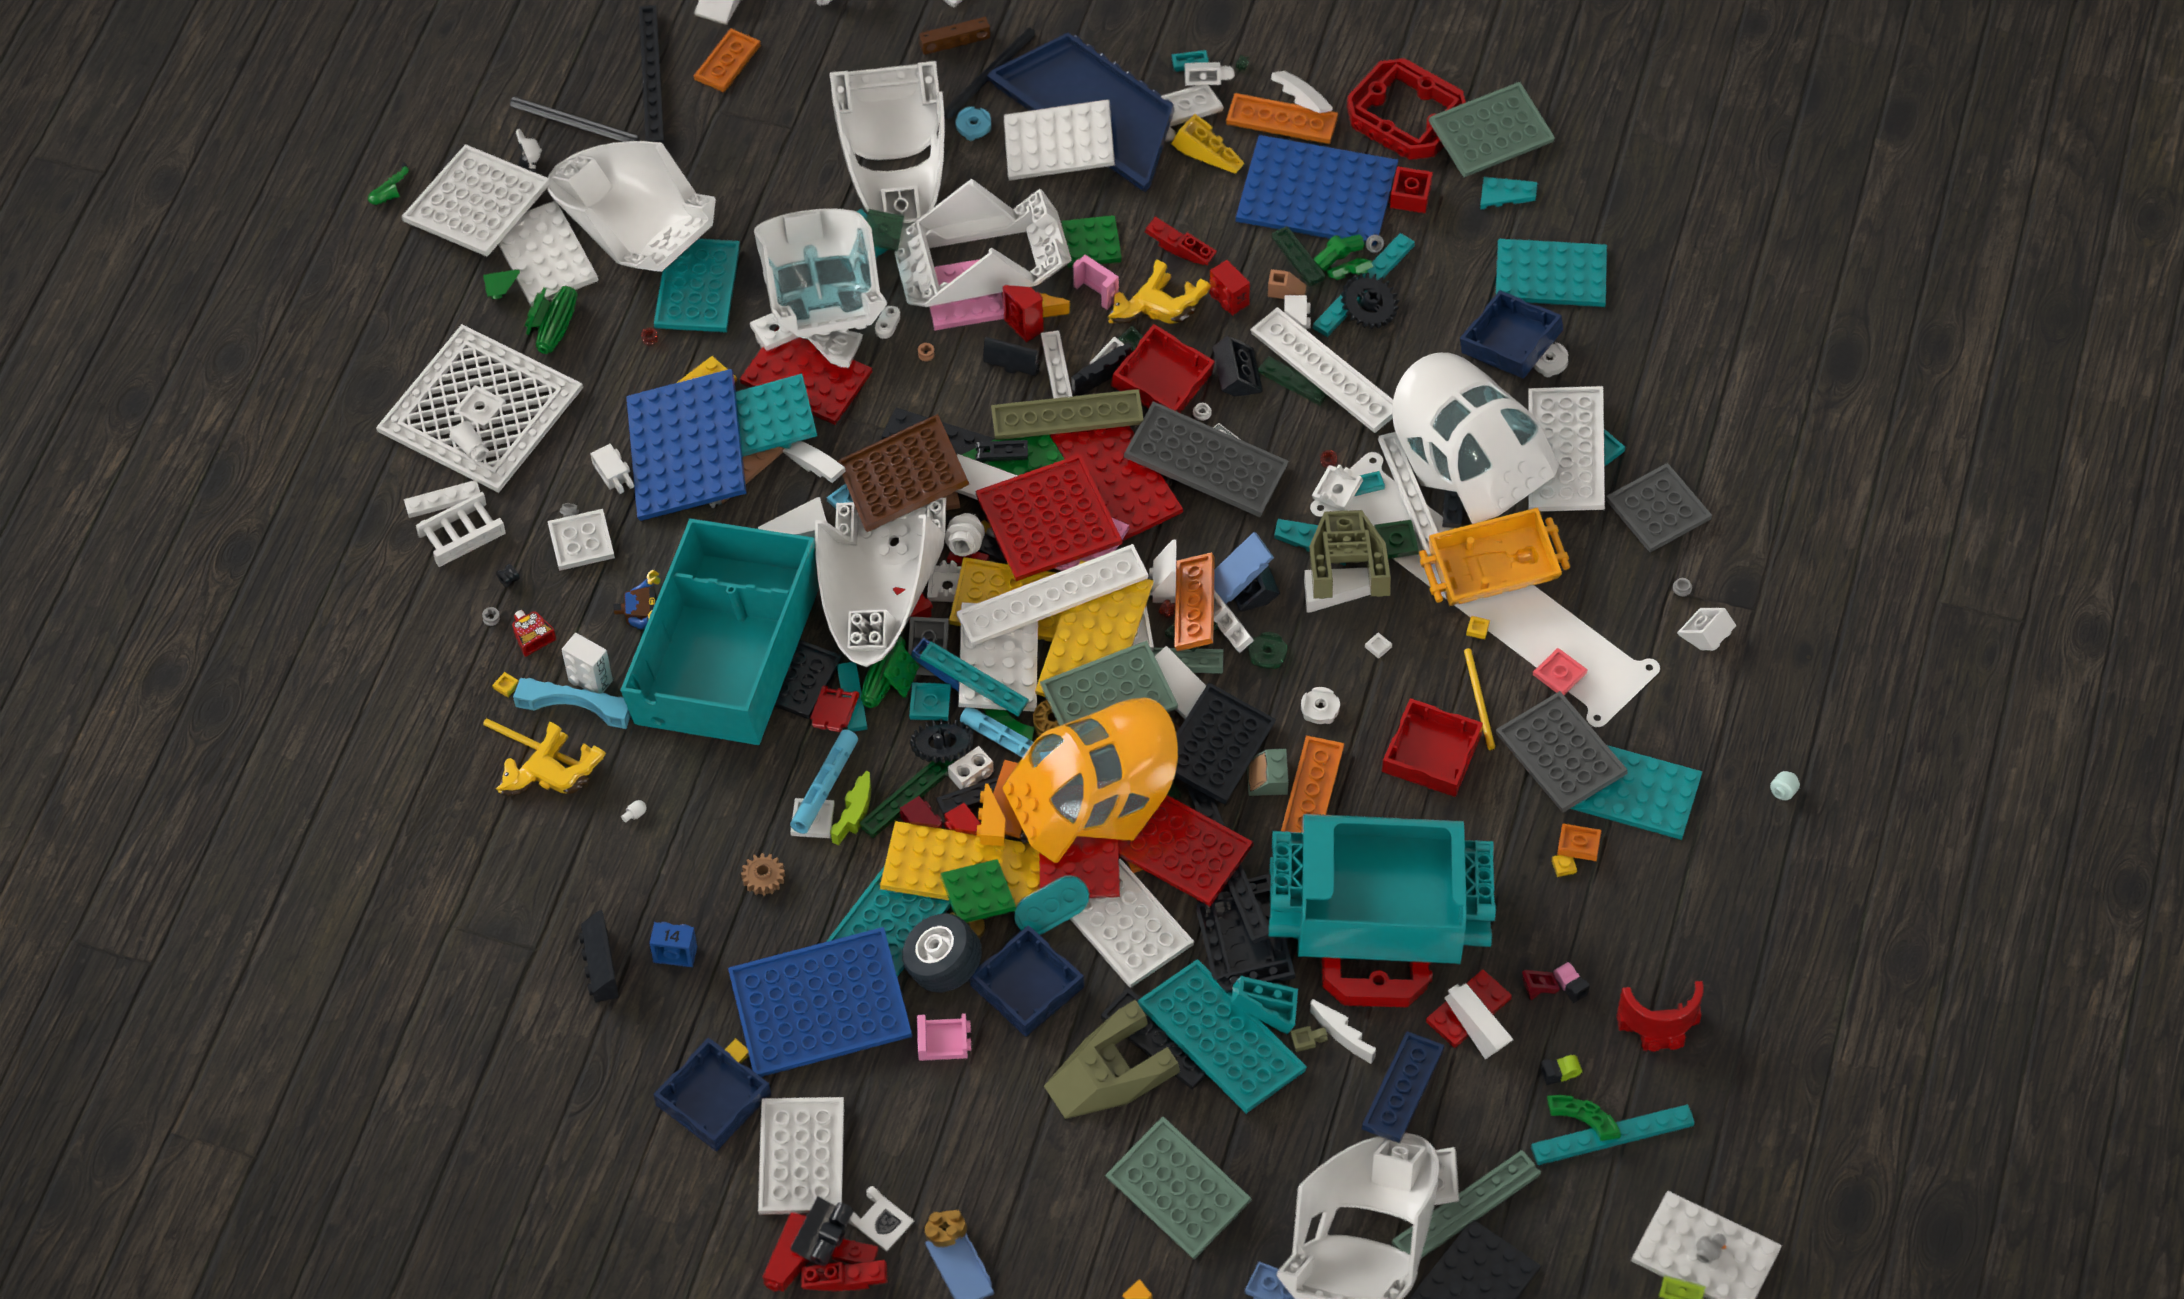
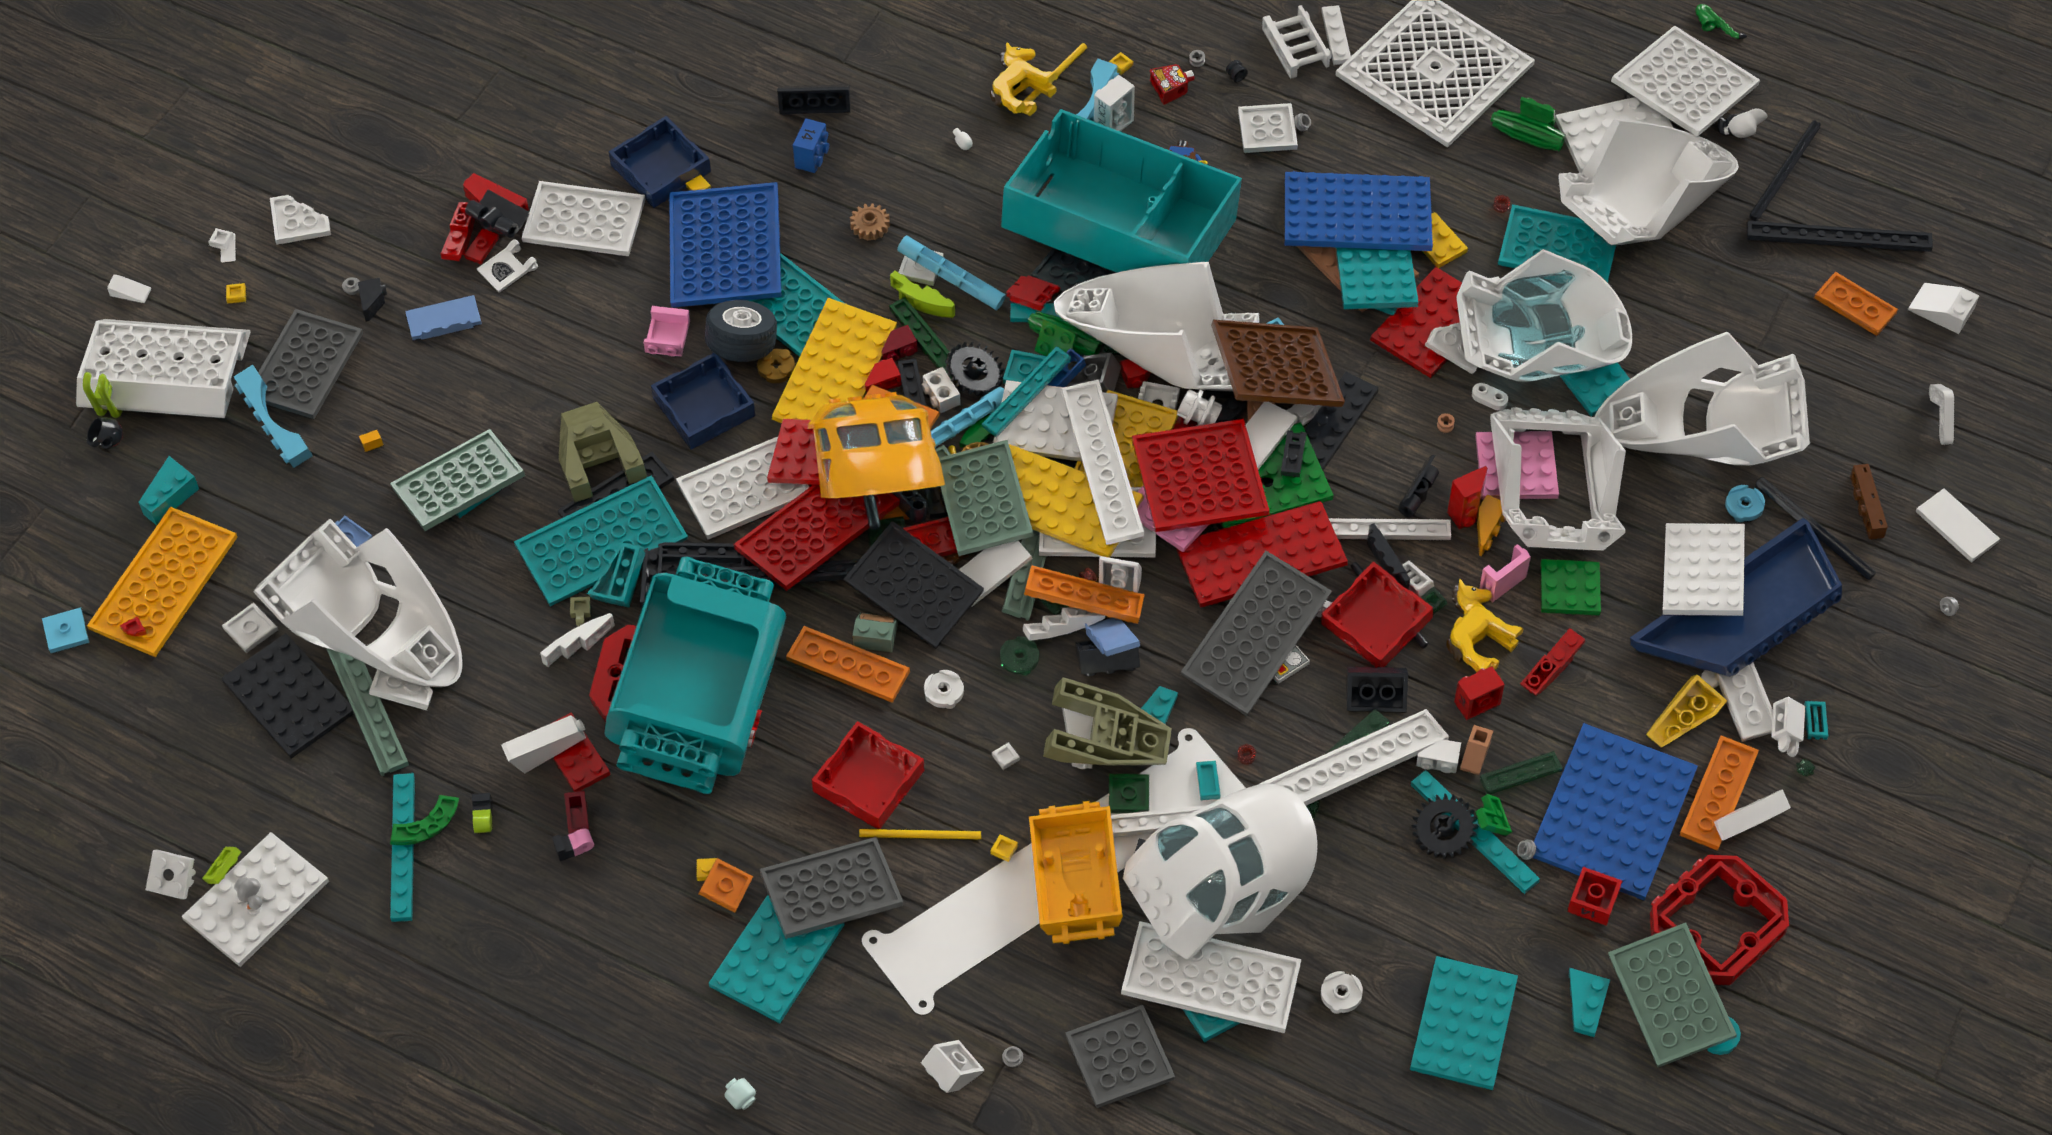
camera: 100 degrees right, 0 degrees up
white plant [449,421,489,462] -> none
green slope [483,269,520,299] -> none
white hinge [590,444,634,494] -> none
white slope [758,497,827,539] -> none
white slope [783,441,846,483] -> none
clear green plate [862,209,904,251] -> none
pearl gold plate [925,1210,967,1247] -> none
green plate [941,859,1016,923] -> none
light orange slope [977,784,1006,846] -> none
olive plate [991,389,1144,440] -> none
teal tile [1015,876,1089,935] -> none
white plate [1193,403,1211,421] -> none
white piece [1312,464,1363,511] -> none
green piece [1313,234,1365,271] -> none
dark blue plate [1362,1032,1445,1143] -> none
dark blue tile [1460,290,1563,379] -> none
coral plate [1533,648,1588,695] -> none
red piece [1617,981,1703,1051] -> none

